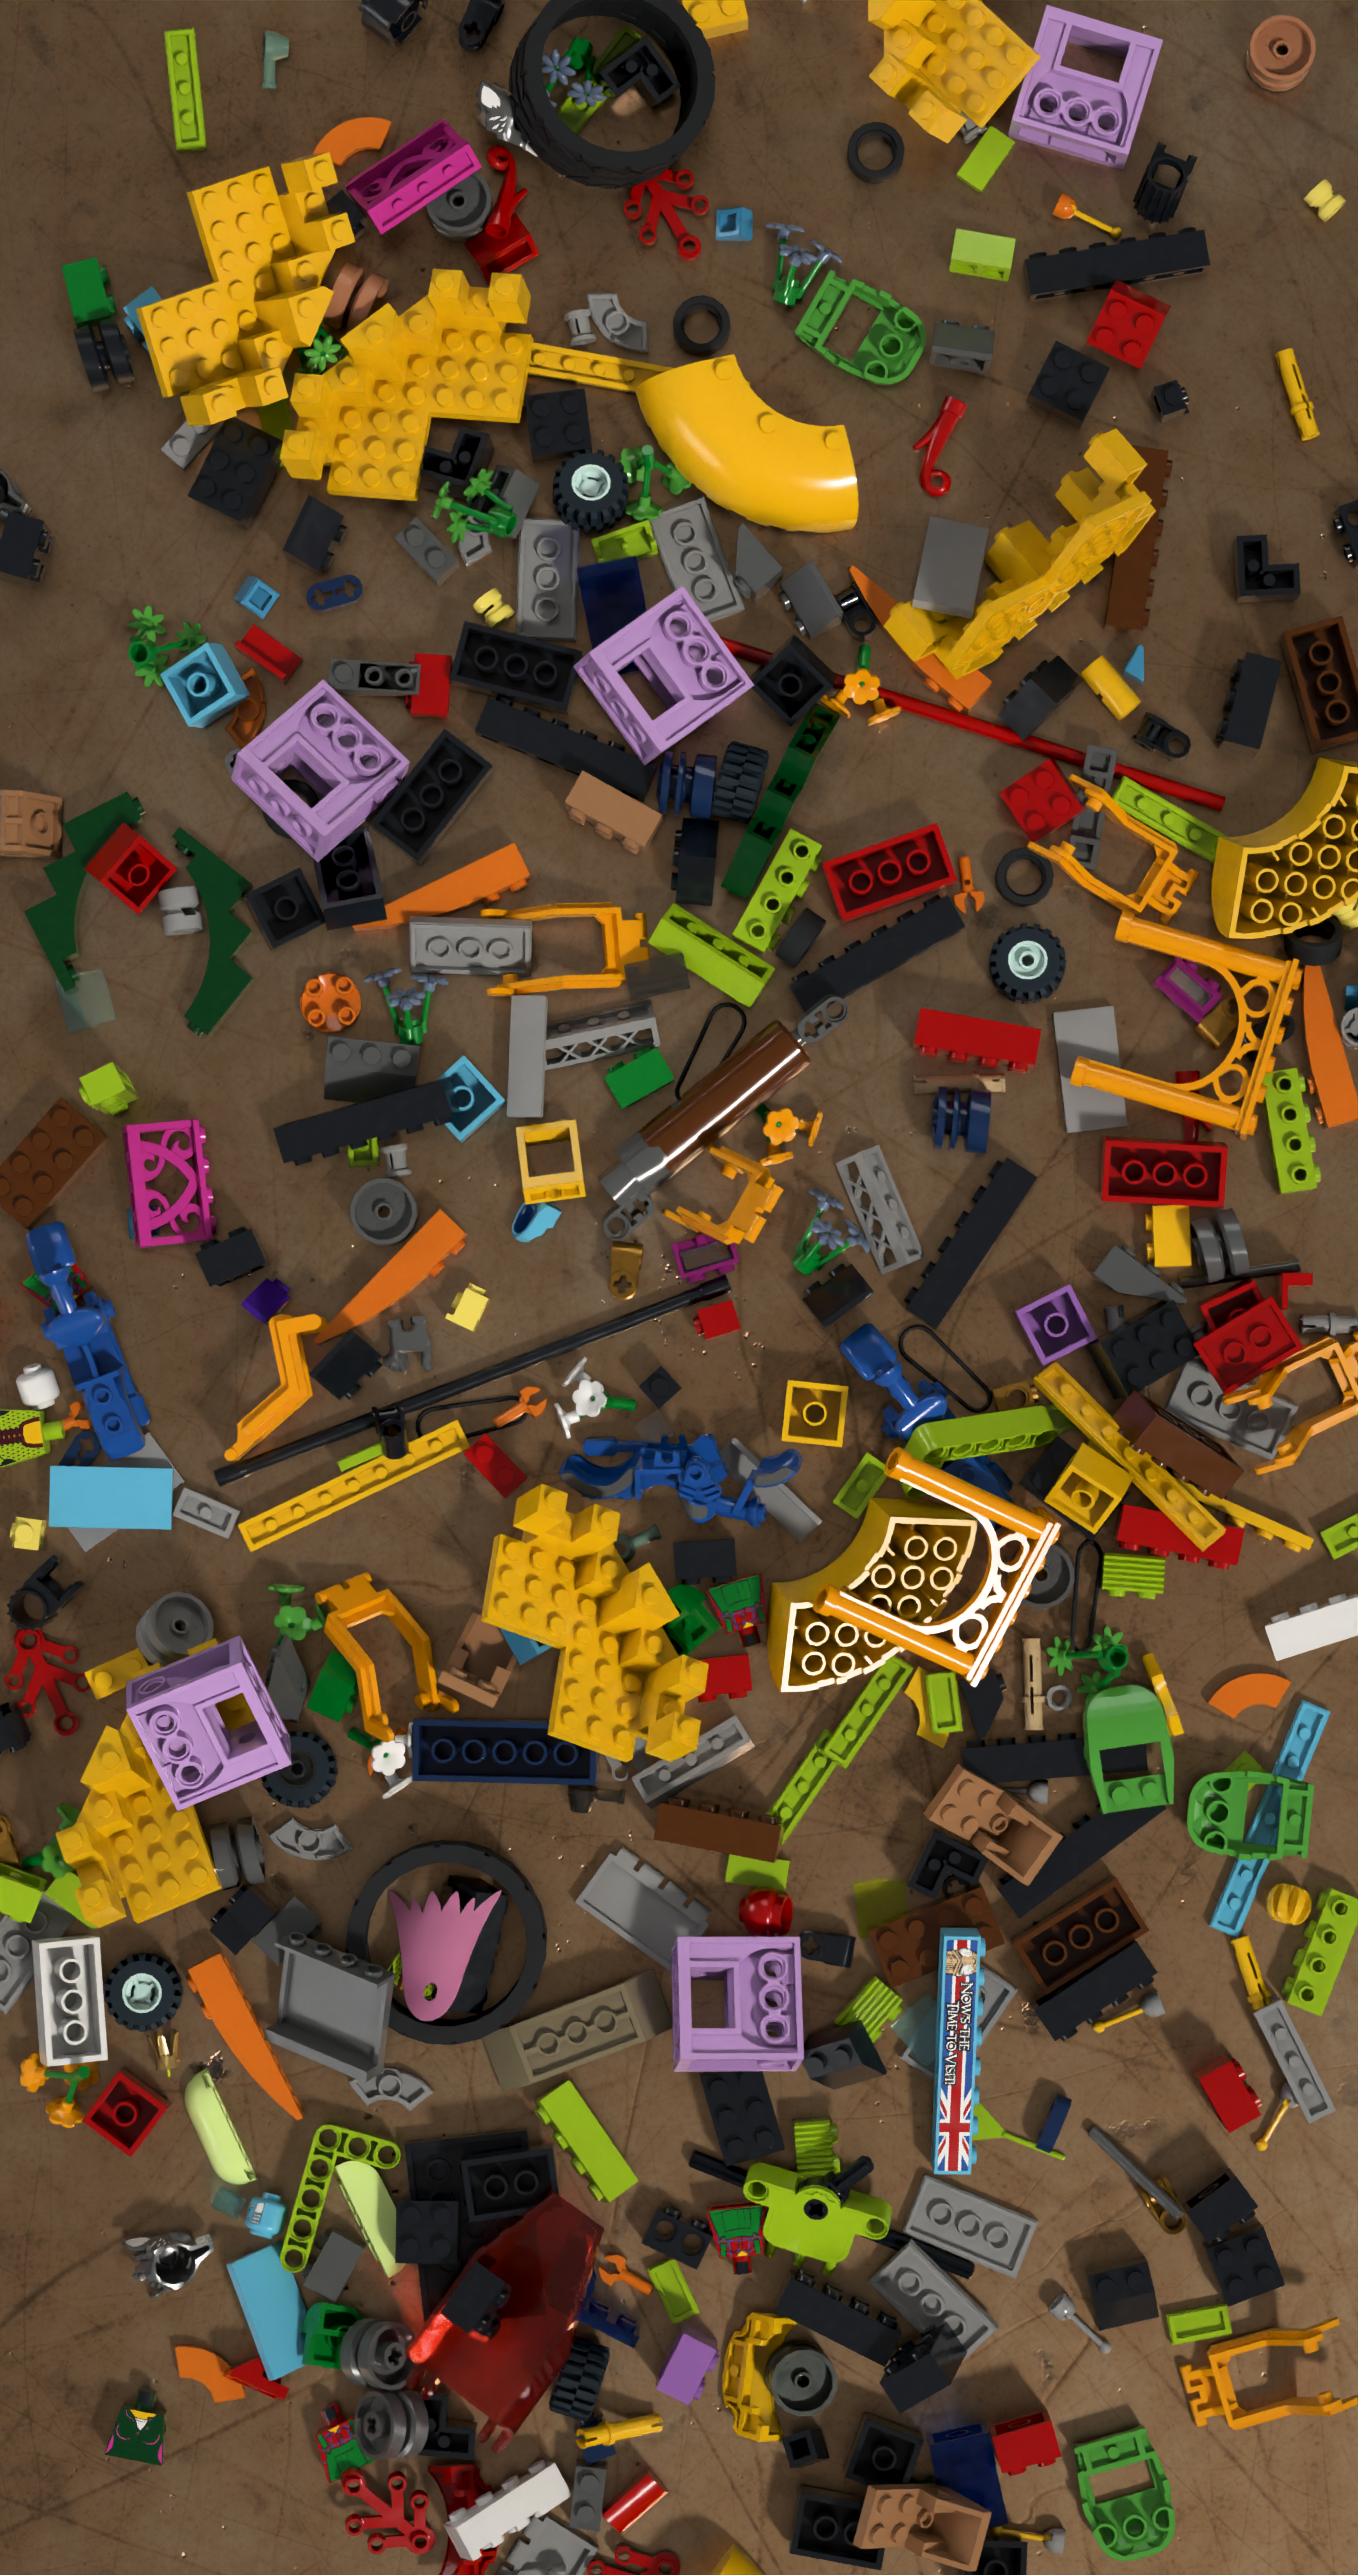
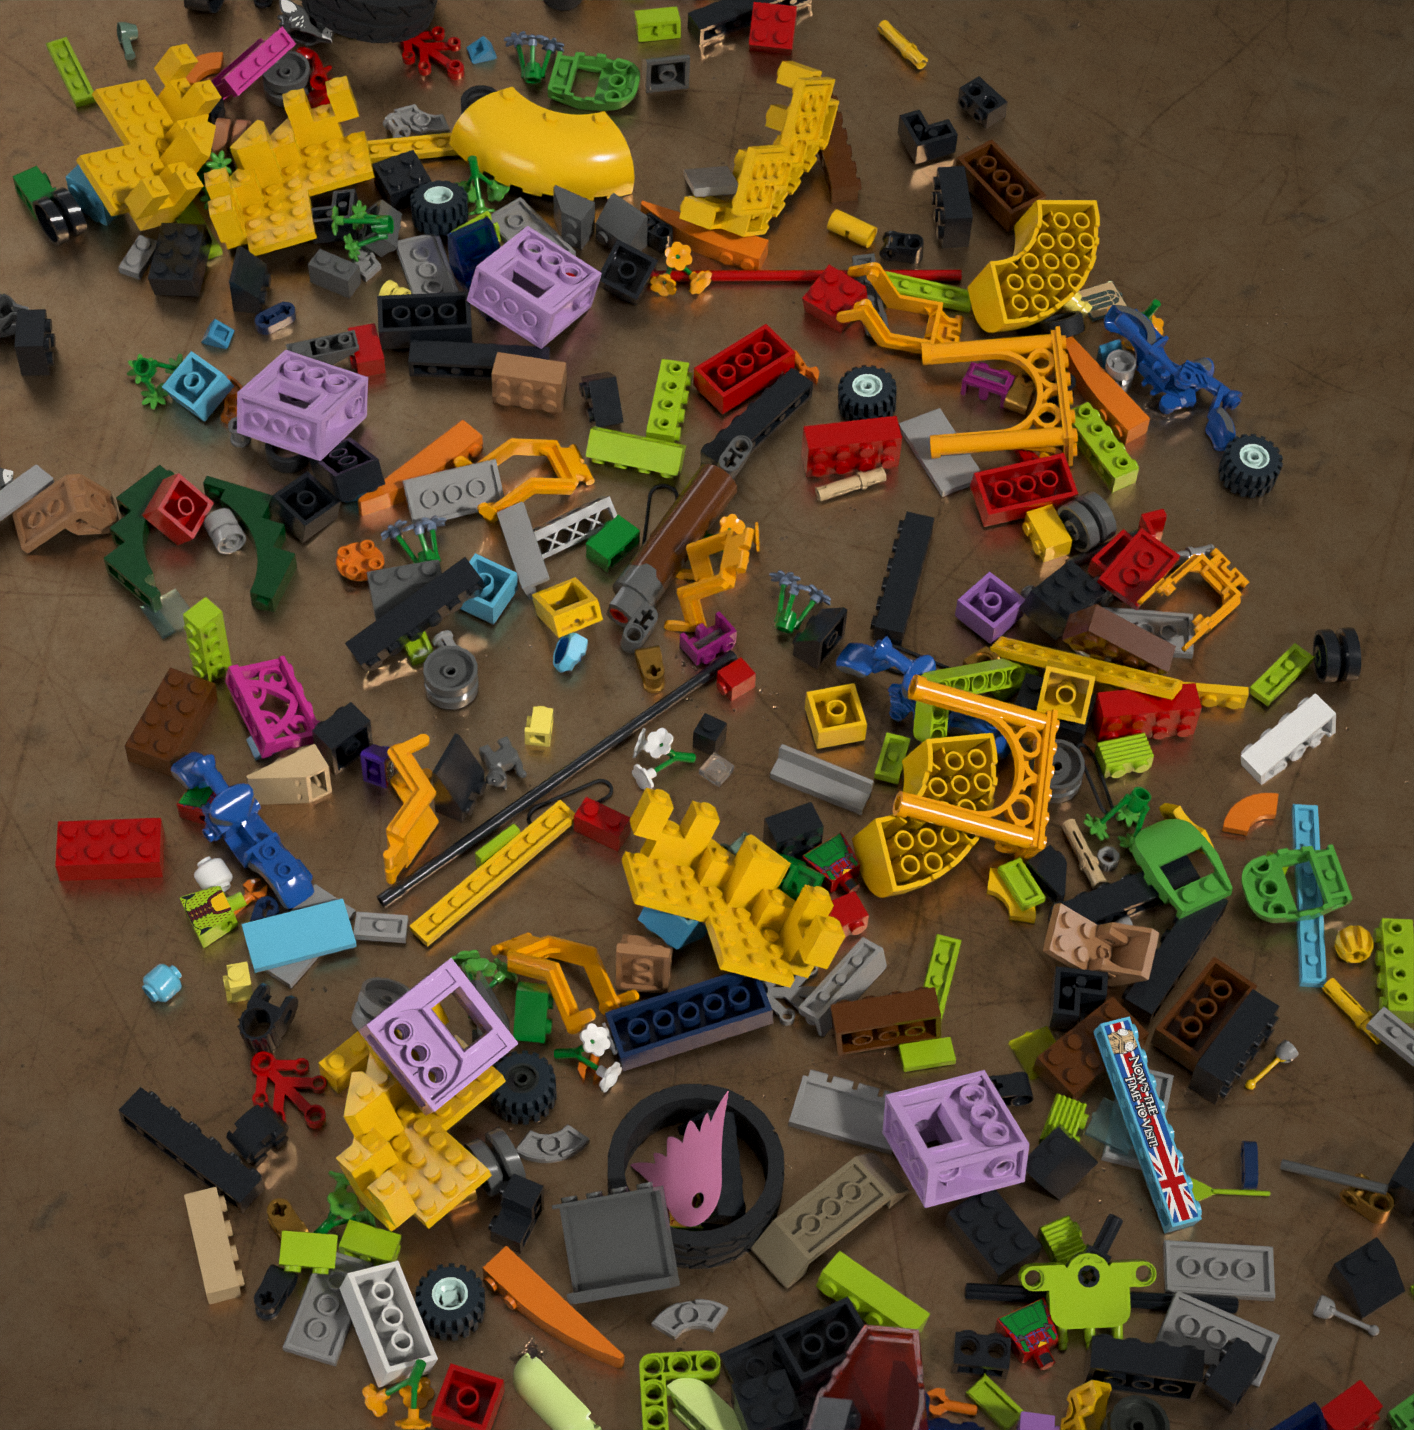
camera: 25 degrees left, 30 degrees down
pearl gold piece [147,2029,180,2077] -> none
red panel [234,624,303,685] -> none
dark grey brick [252,1894,323,1966] -> none
orange slope [313,1209,467,1345] -> none
black brick [370,729,494,866] -> none
black piece [371,1401,409,1459] -> none
orange bar [493,1387,547,1428] -> none
blue piece [558,1433,803,1529] -> none
clear smoke bar [567,1785,625,1813] -> none
clear smoke panel [624,952,690,1001] -> none
dark blue wheel [656,750,717,819] -> none
black wheel [711,741,769,824] -> none
dark green arch [721,703,841,900] -> none
red piece [739,1887,793,1937] -> none
black tyre [775,908,826,968] -> none
lime tile [820,1655,914,1769] -> none
light grey fence [835,1145,925,1275] -> none
red plant [913,396,968,497] -> none
dark blue wheel [930,1086,991,1154] -> none
black tyre [995,847,1054,907] -> none
black brick [998,655,1084,741] -> none
black brick [1026,341,1110,429] -> none
dark grey slope [1091,1244,1188,1305] -> none
dark azure slope [1122,645,1144,686] -> none
black brick [1151,380,1189,423] -> none
red brick [1193,2054,1262,2133] -> none
none -> tan slope [246,744,332,805]

